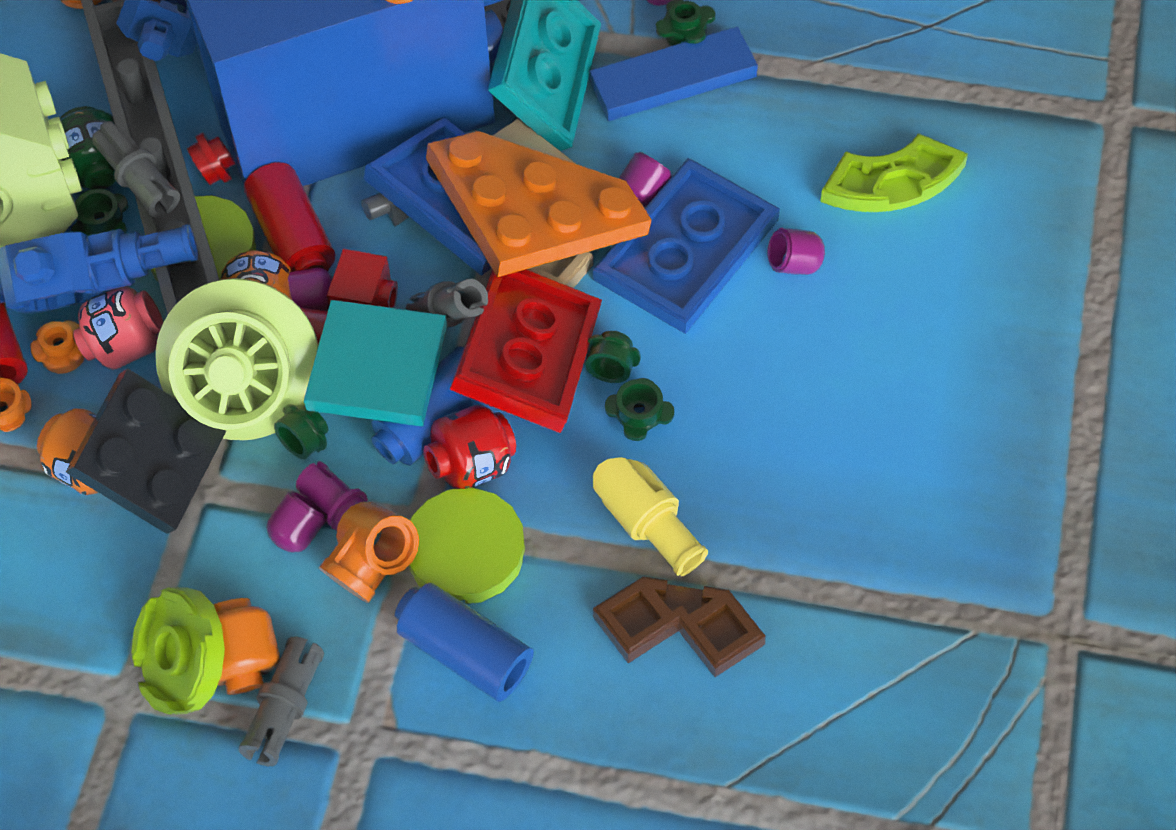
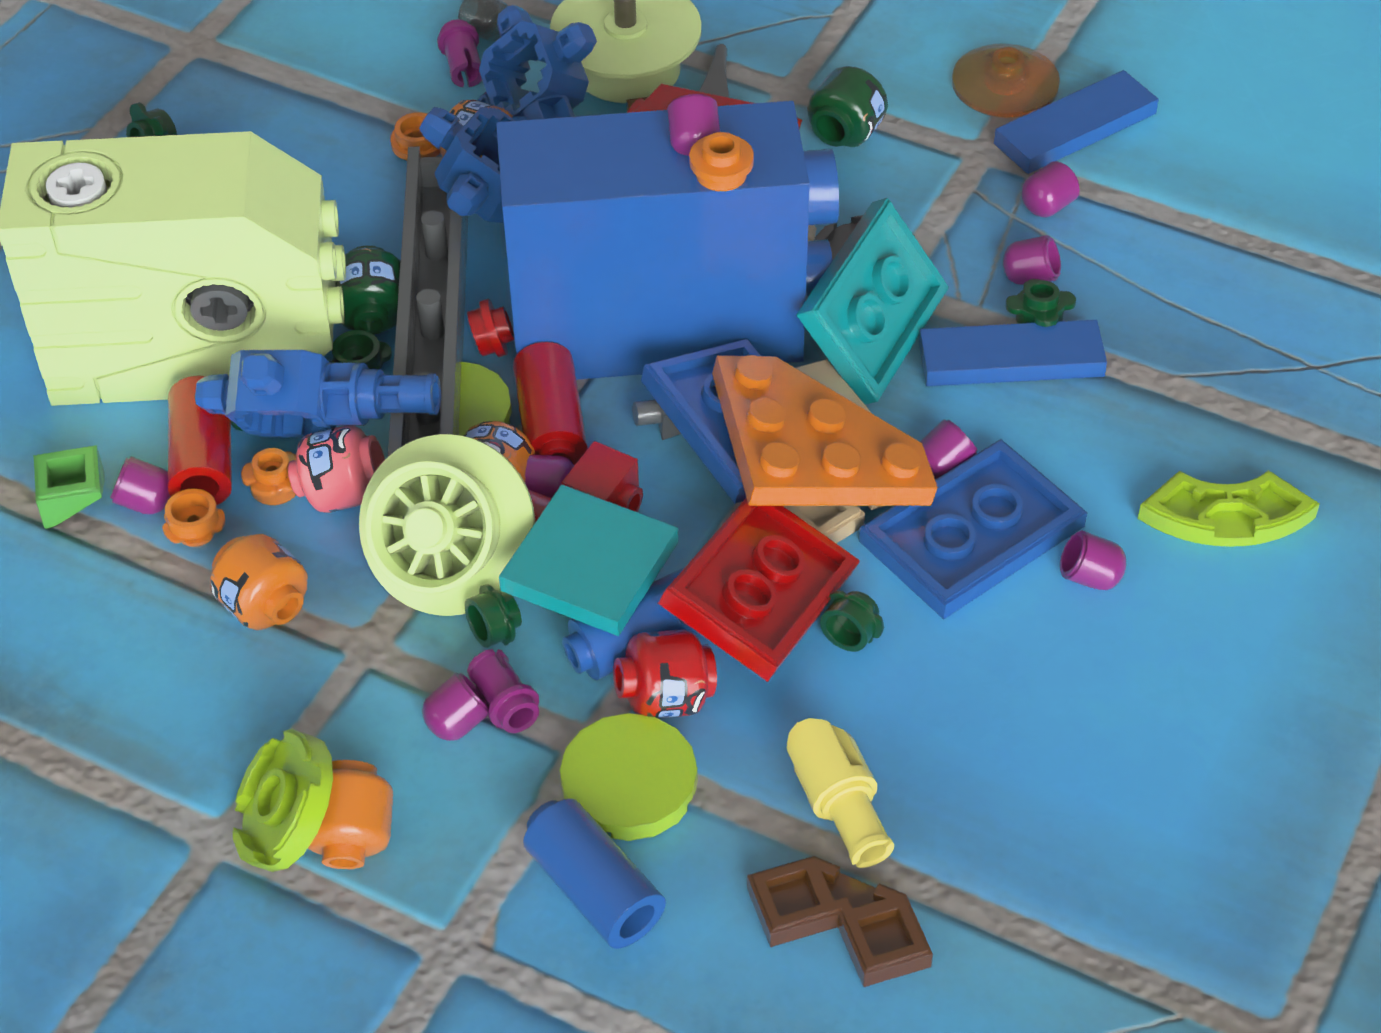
camera: 15 degrees right, 10 degrees down
black plate [66,368,226,534] -> none
dark grey axle [92,121,180,218] -> none
dark grey pin [238,637,324,766] -> none
orange piece [318,502,419,603] -> none
dark grey pin [405,279,488,328] -> none
dark green plate [605,378,674,441] -> none

